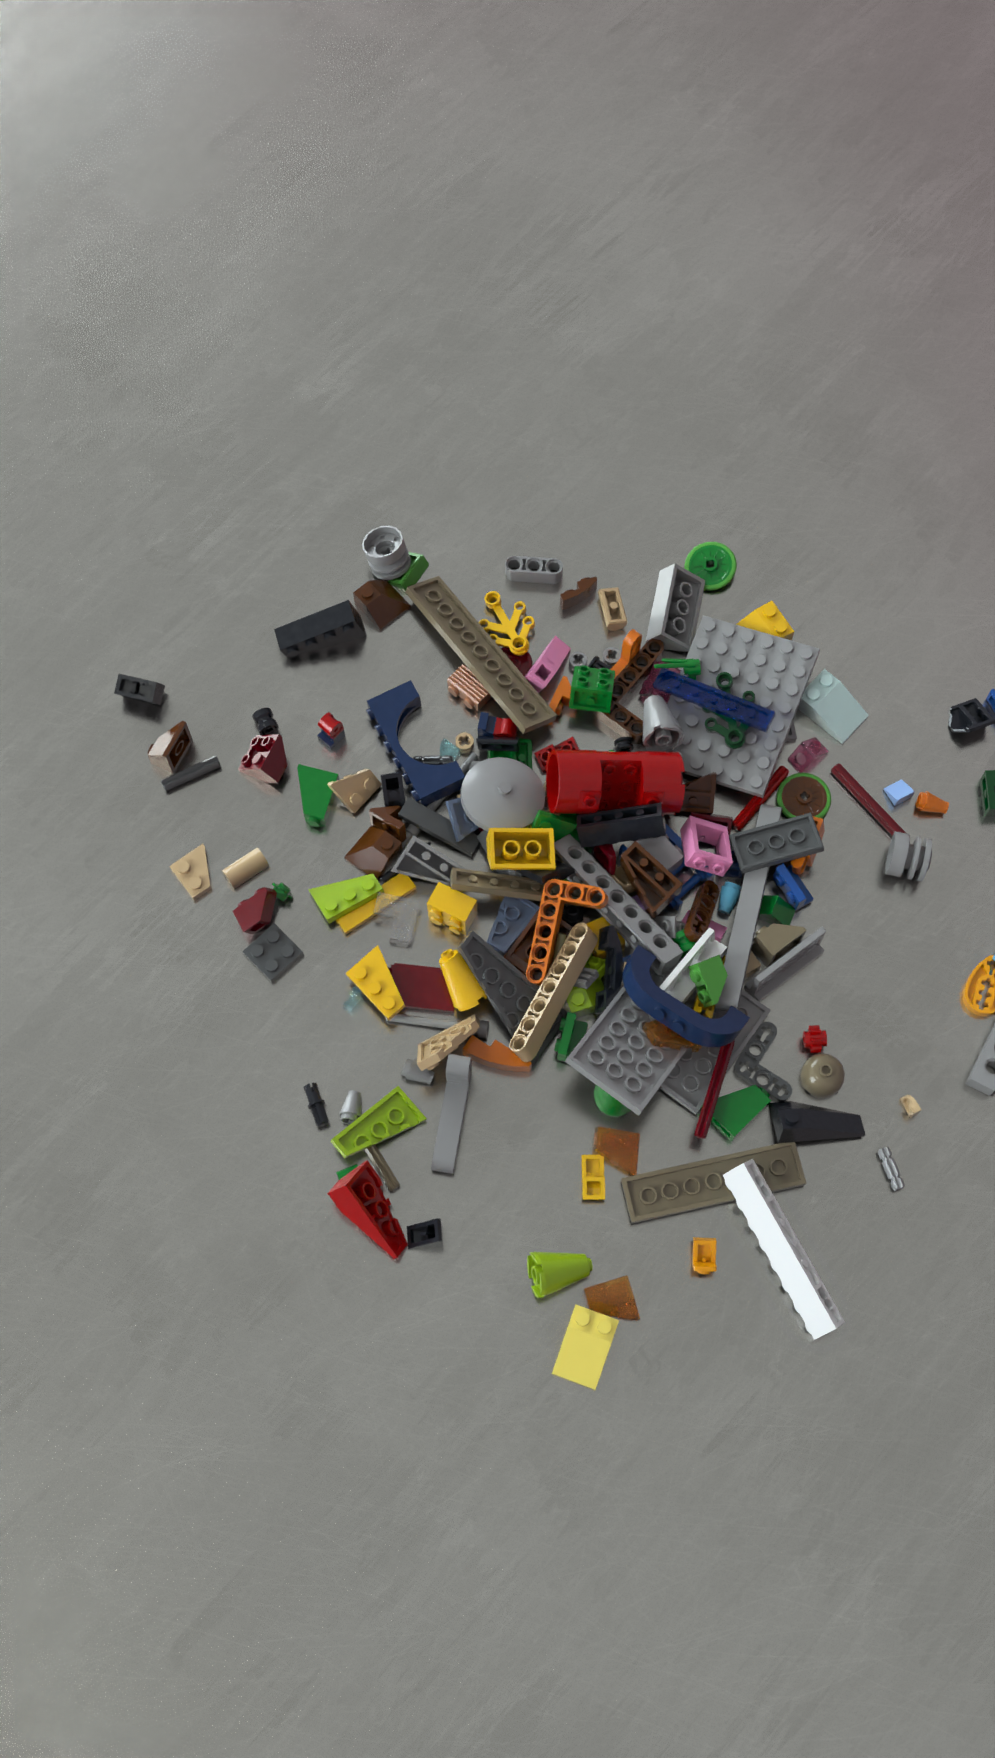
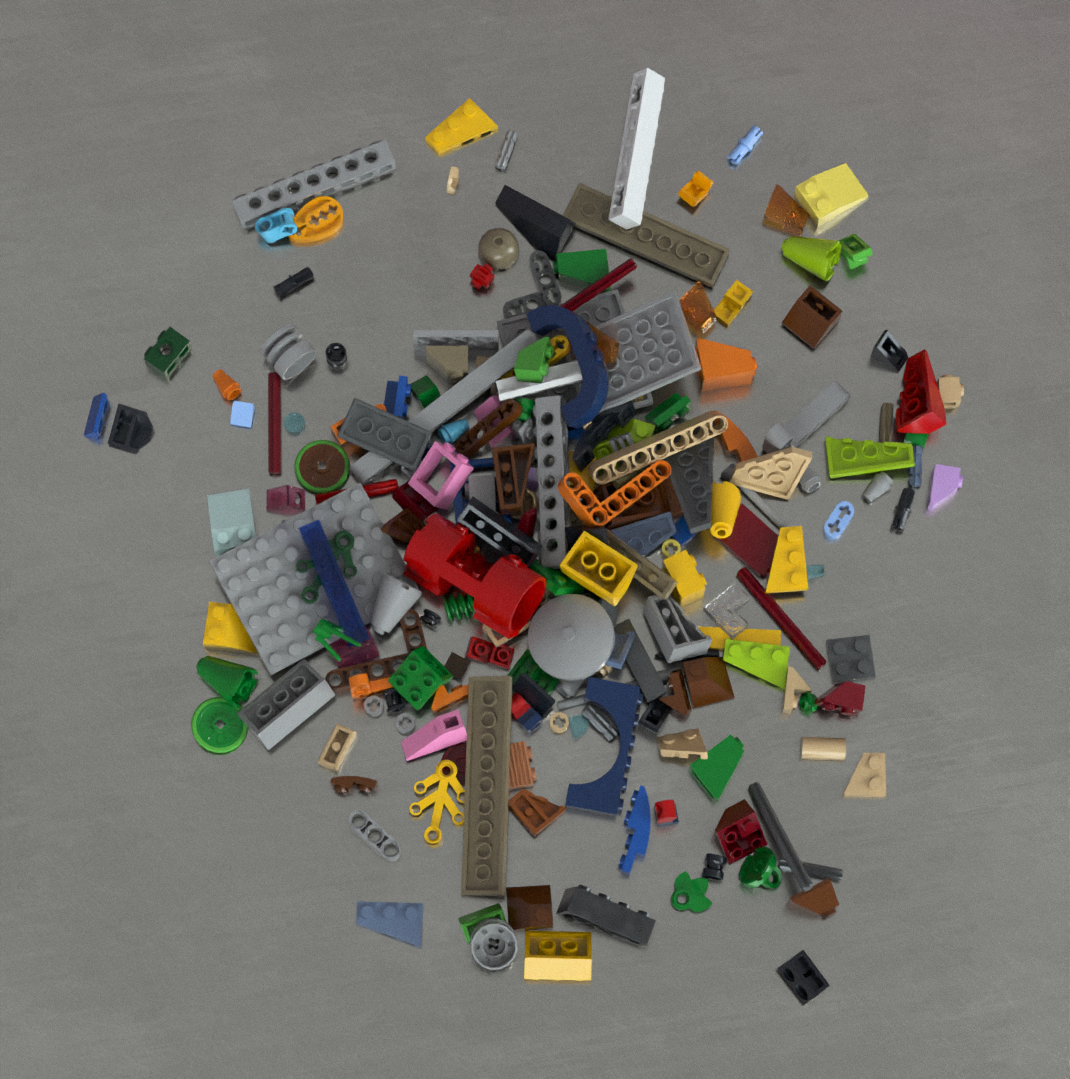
camera: 145 degrees left, 5 degrees up
none -> green cone [196,656,258,708]
none -> black axle [273,267,314,298]
none -> clear light blue tile [284,412,305,435]
none -> black wheel [325,343,347,369]
none -> sand blue wing [356,901,423,948]
none -> yellow wing [425,98,498,154]
none -> dark brown tile [444,652,471,682]
none -> dark orange wing [508,789,566,837]
none -> yellow slope [524,930,592,981]
none -> blue slope [618,785,651,876]
none -> light yellow bush [661,539,681,559]
none -> green plate [671,871,712,912]
none -> orange slope [695,338,757,392]
none -> light blue pin [727,125,763,165]
none -> dark red axle [737,567,826,669]
none -> green tile [739,846,782,888]
none -> dark grey axle [749,782,813,892]
none -> reddish brown slope [781,285,843,349]
none -> tan slope [782,666,812,714]
none -> light blue beam [823,501,854,539]
none -> bright green slope [838,233,873,269]
none -> sand blue axle [909,445,922,487]
none -> lavender slope [927,464,963,511]
none -> tan brick [937,374,964,408]

